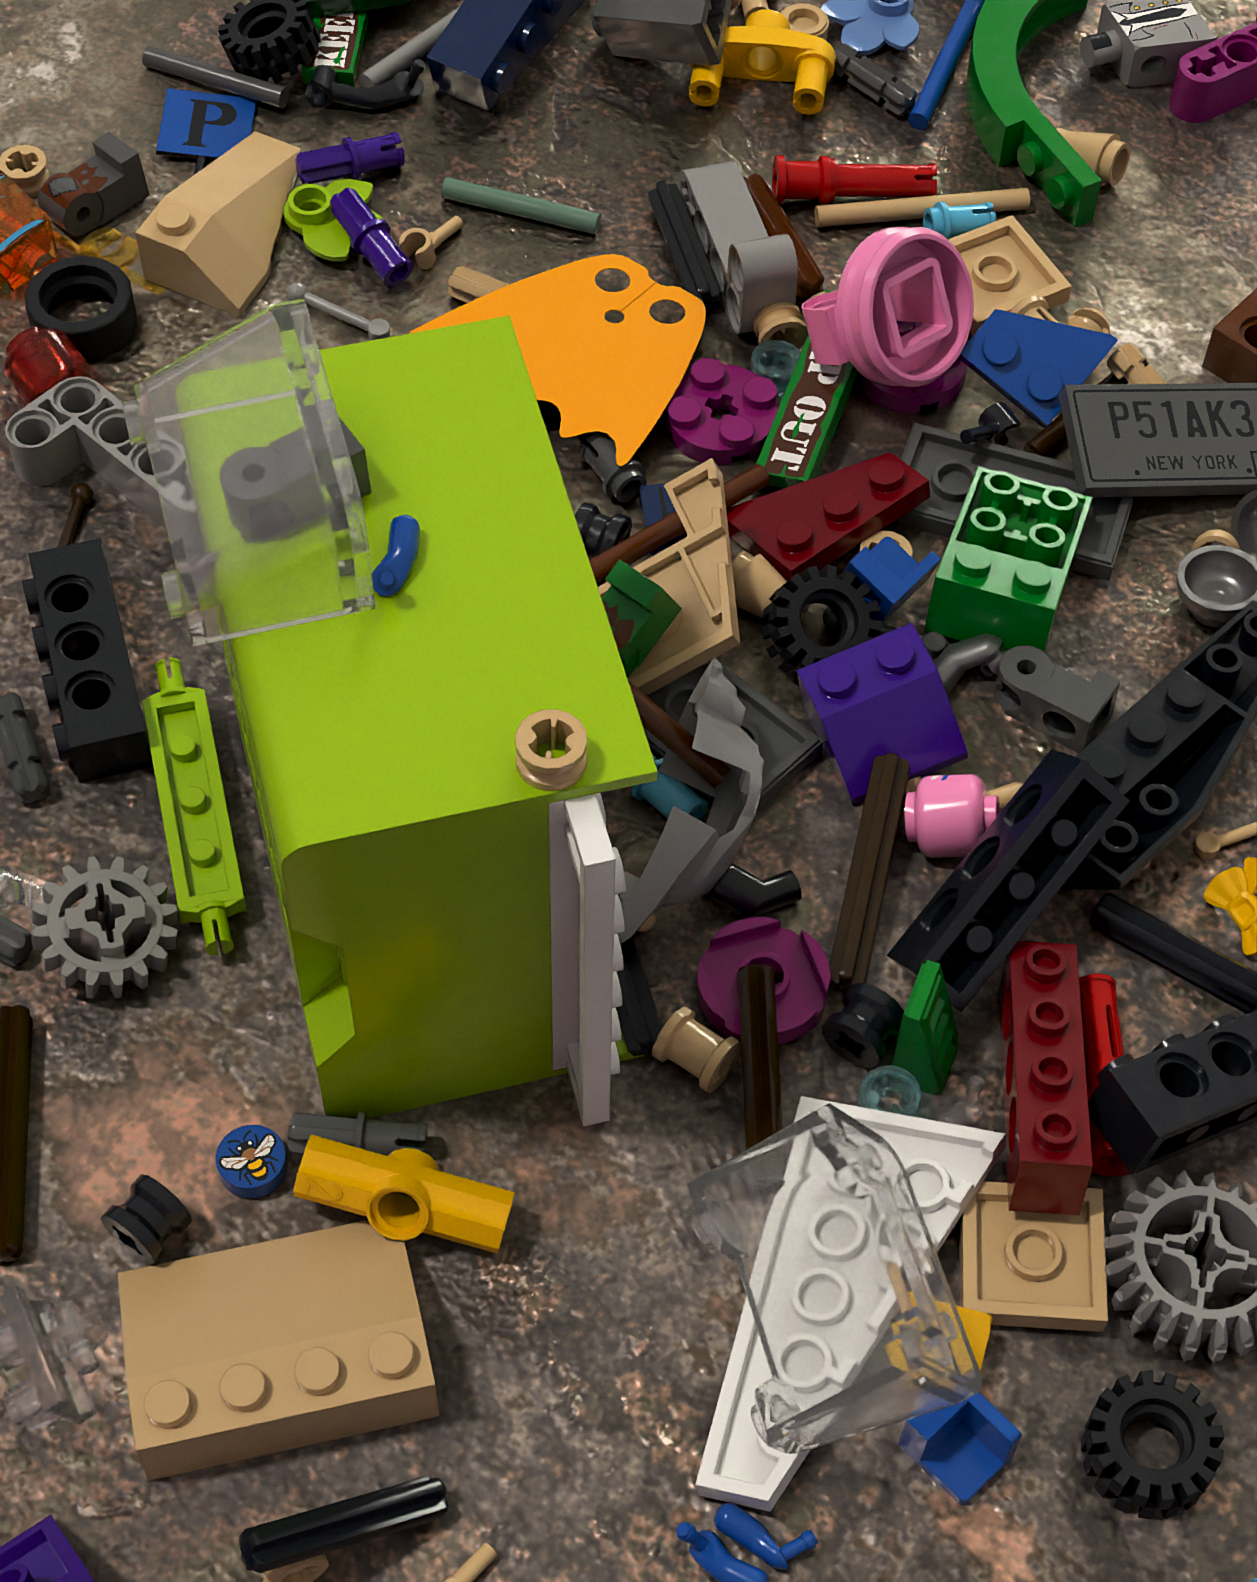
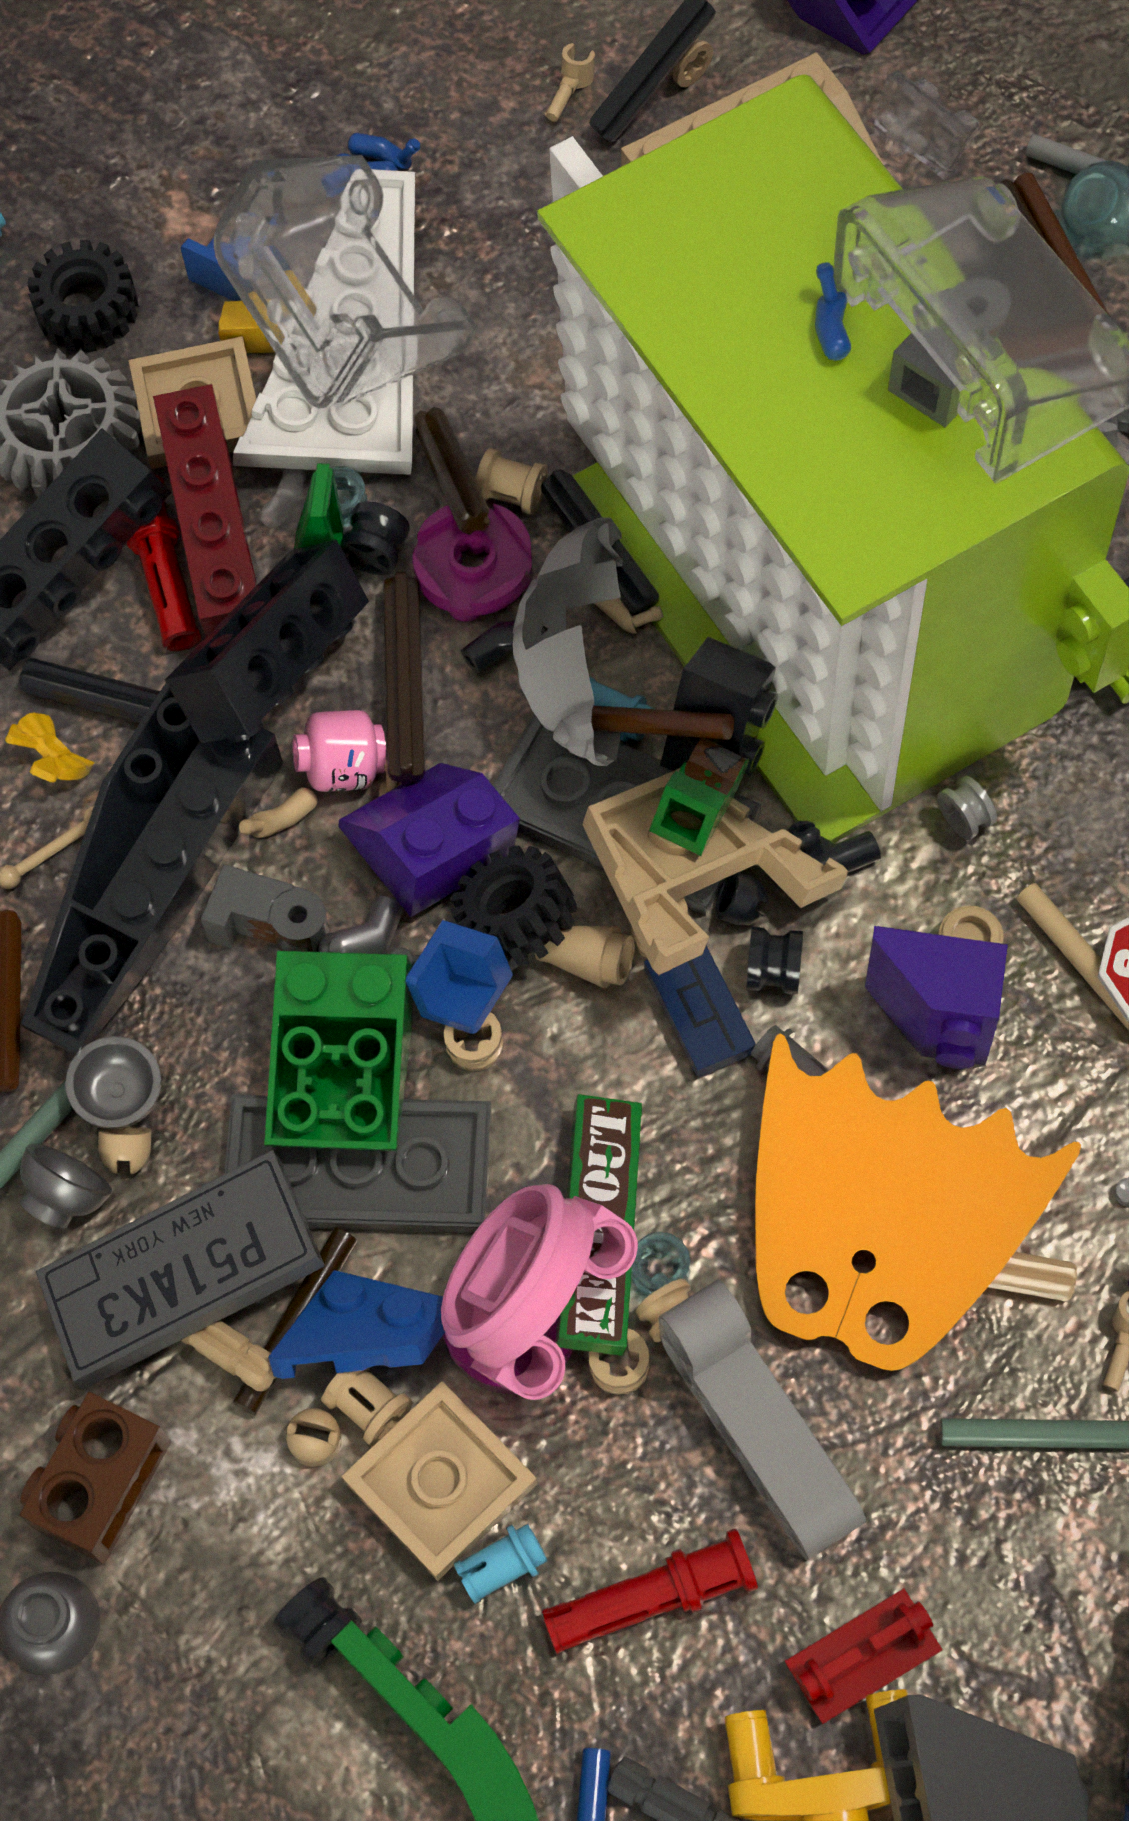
camera: 170 degrees right, 10 degrees up
tan bush [515,709,587,791] -> none
reddish brown bar [589,464,770,583] -> none
black axle [648,180,722,311] -> none
magenta plate [664,358,779,466] -> none
dark red wing [726,452,930,581] -> none
reddish brown axle [743,173,825,300] -> none
tan bar [815,188,1030,228] -> none
black hand [960,402,1021,446] -> none
tan cone [1056,127,1131,187] -> none
none -> black wheel [272,1577,363,1669]
none -> red hinge [784,1588,943,1725]

